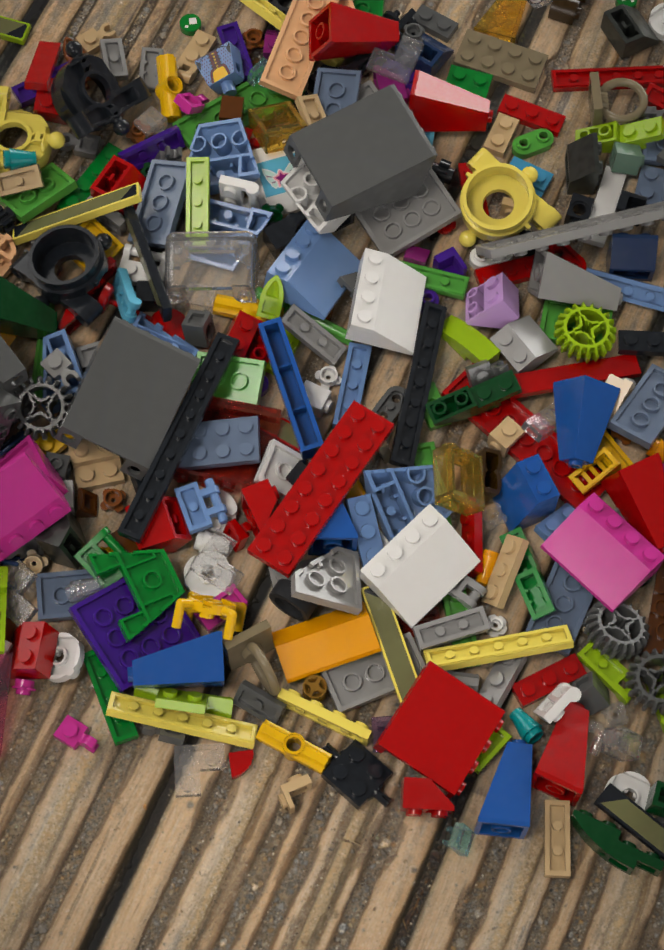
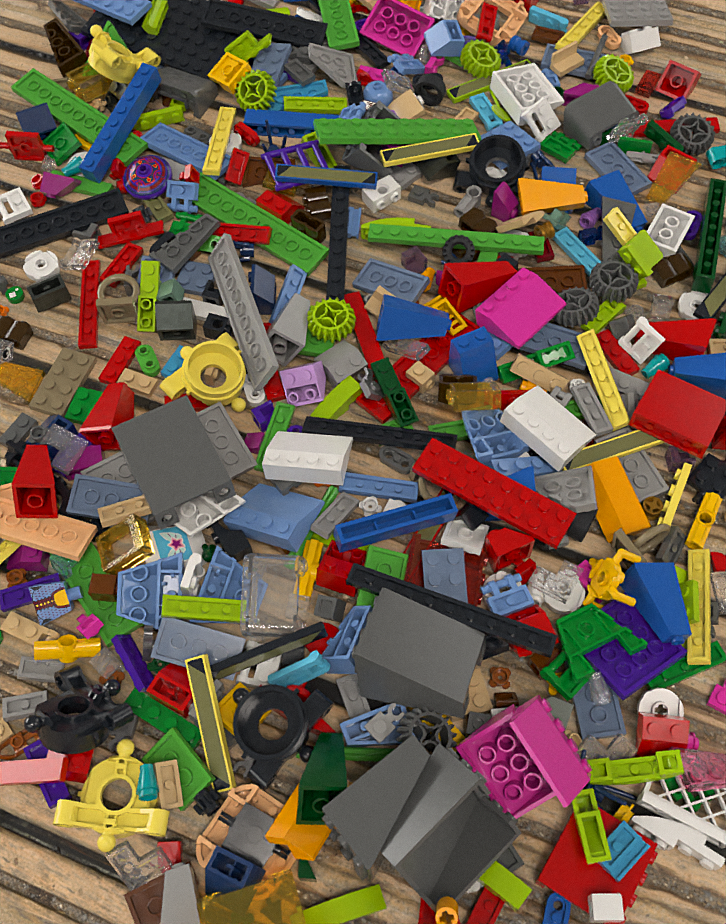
camera: 85 degrees left, 5 degrees down
lime plate [256,275,285,320] -> none

